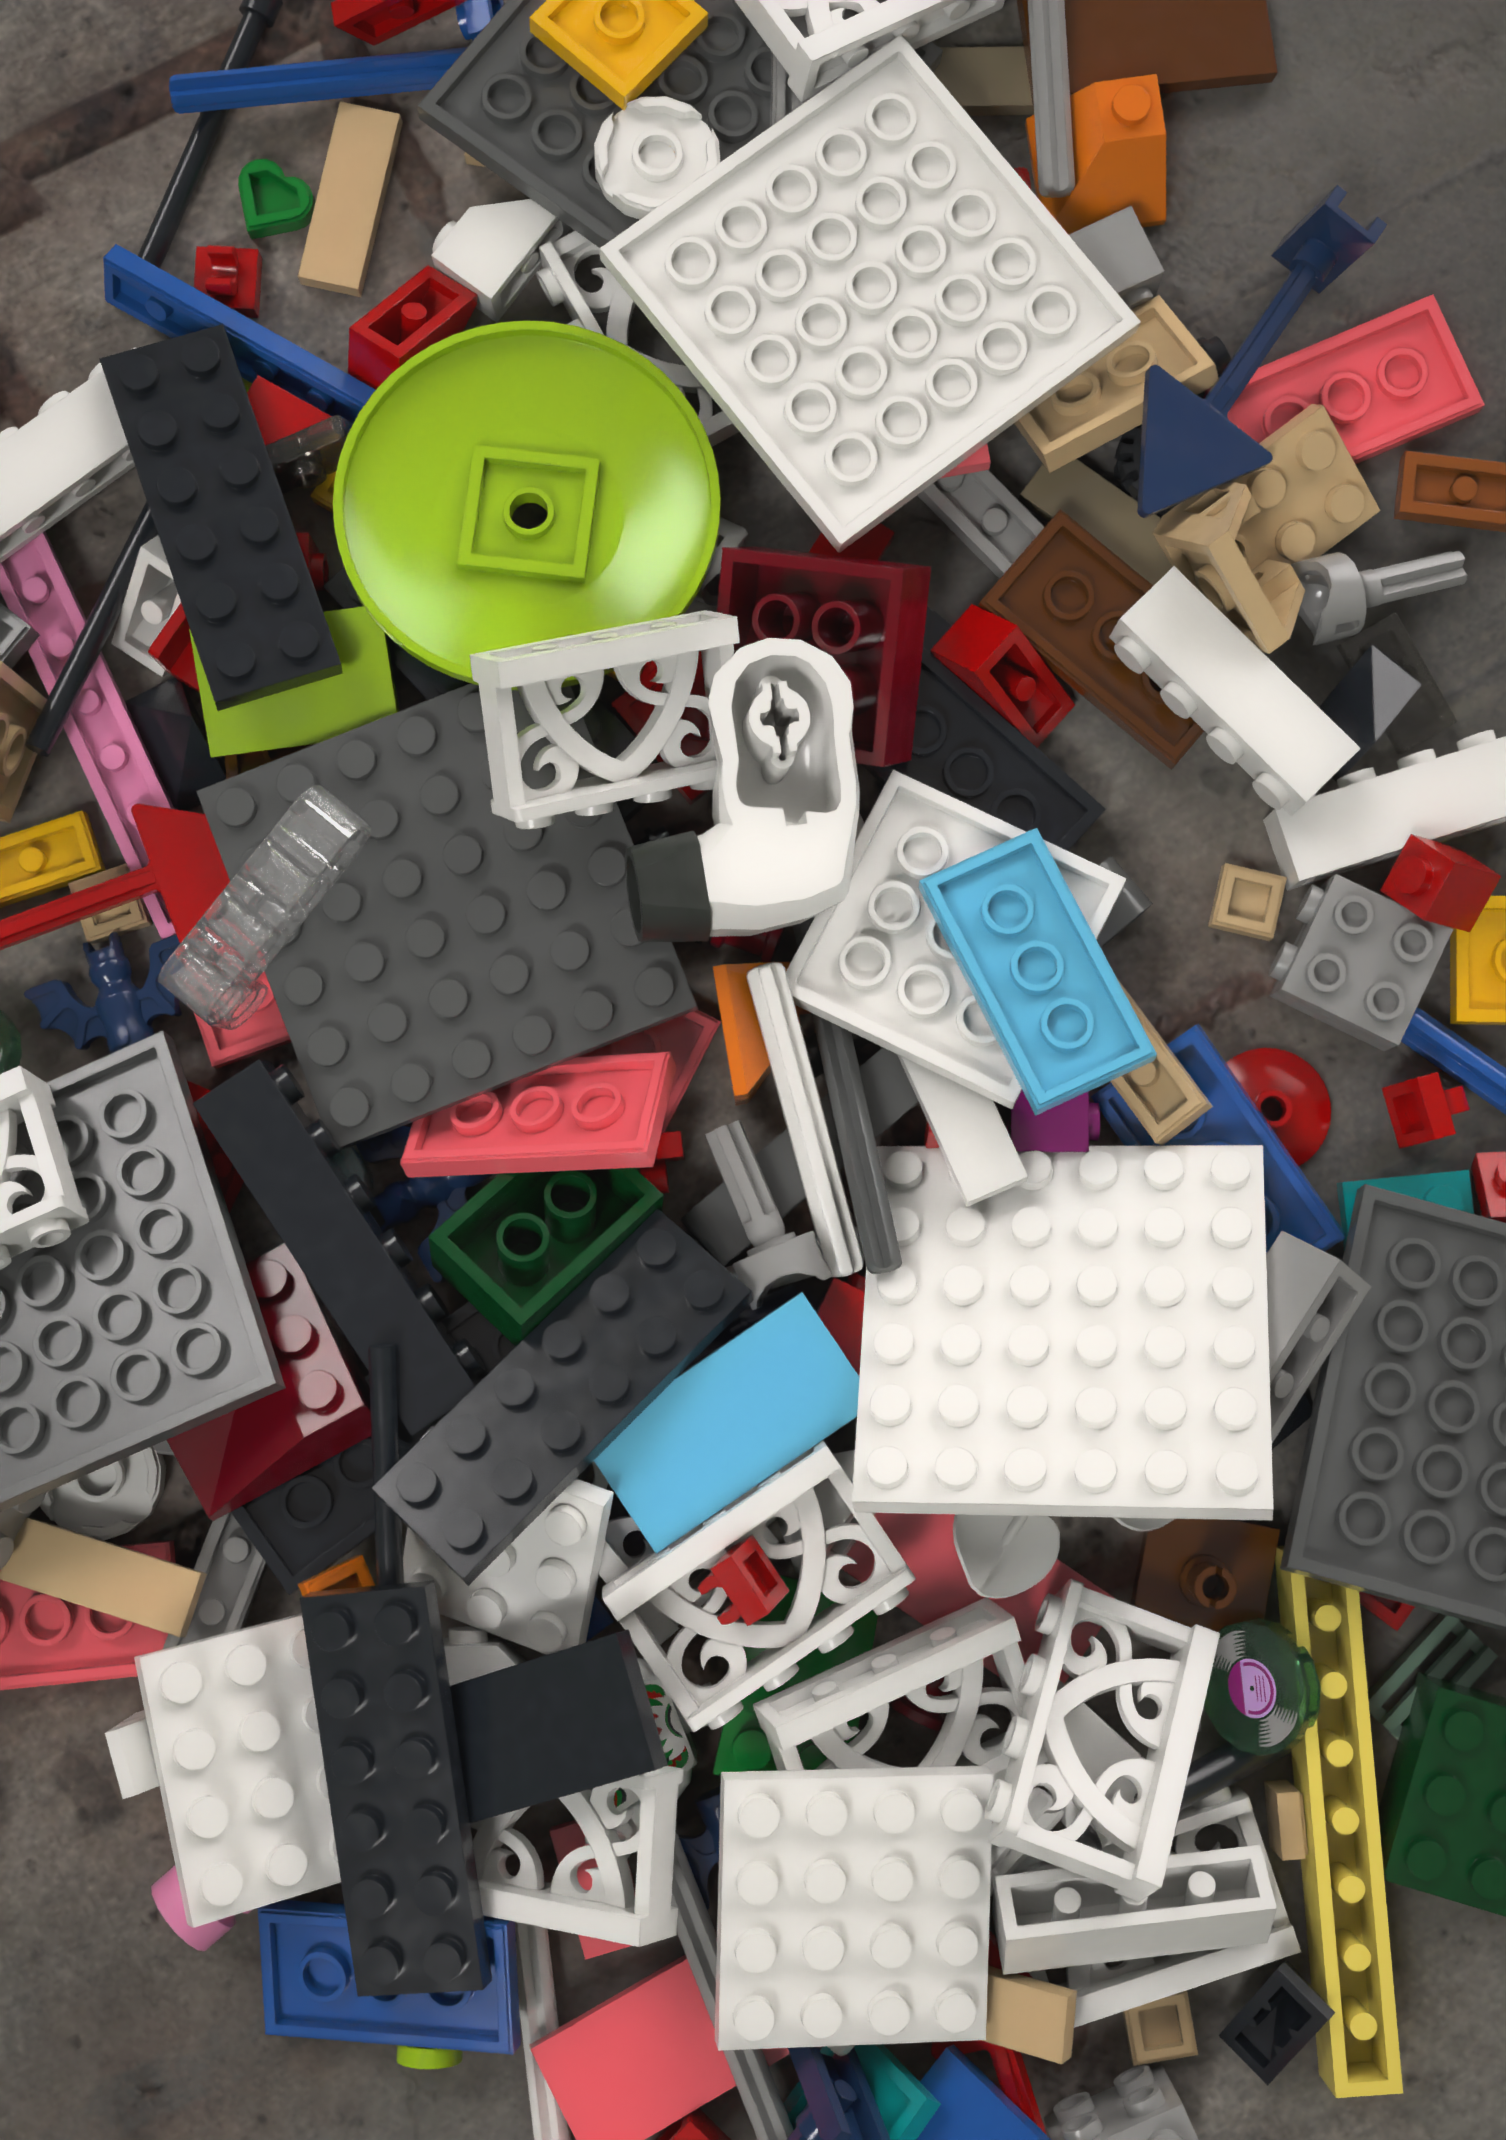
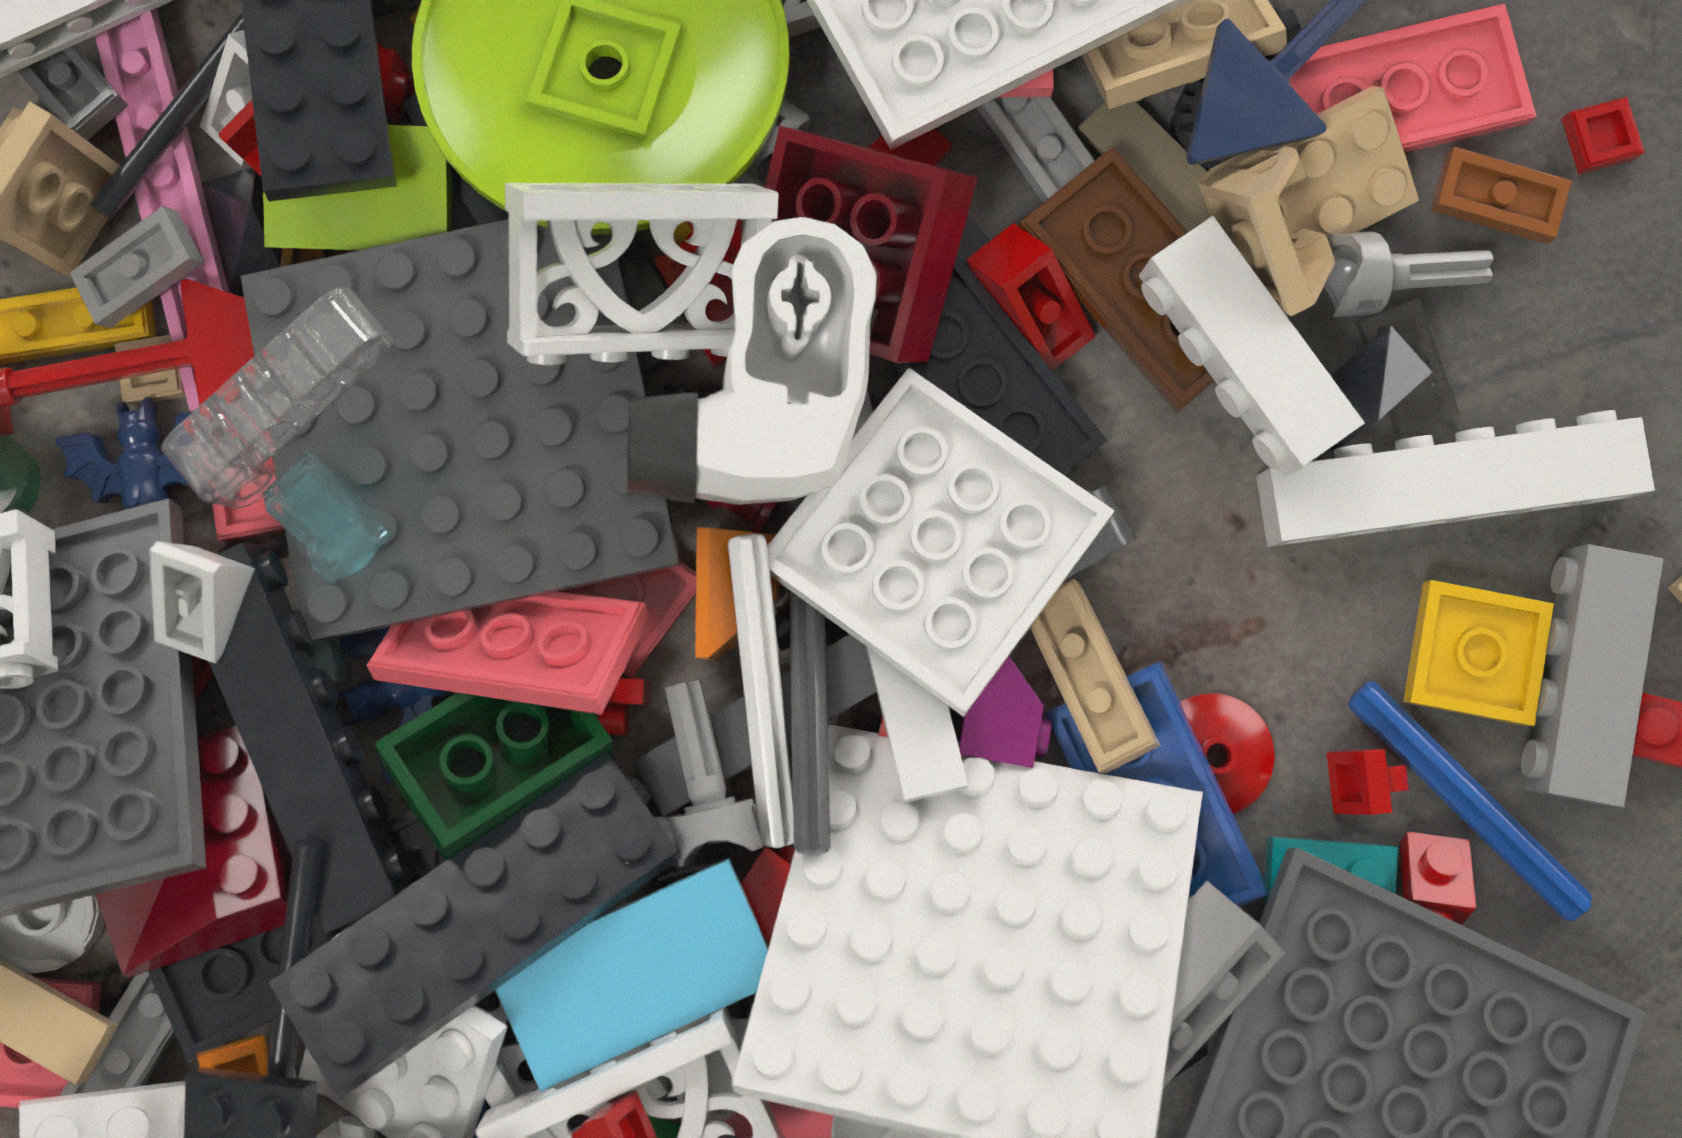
camera: 15 degrees right, 0 degrees up
medium azure tile [918,828,1157,1116] -> none
tan tile [1208,863,1287,941] -> none
light grey brick [1268,874,1453,1051] -> none
red brick [1380,834,1501,932] -> none
none -> light grey plate [69,206,204,328]
none -> white slope [150,541,255,664]
none -> clear light blue brick [262,448,392,585]

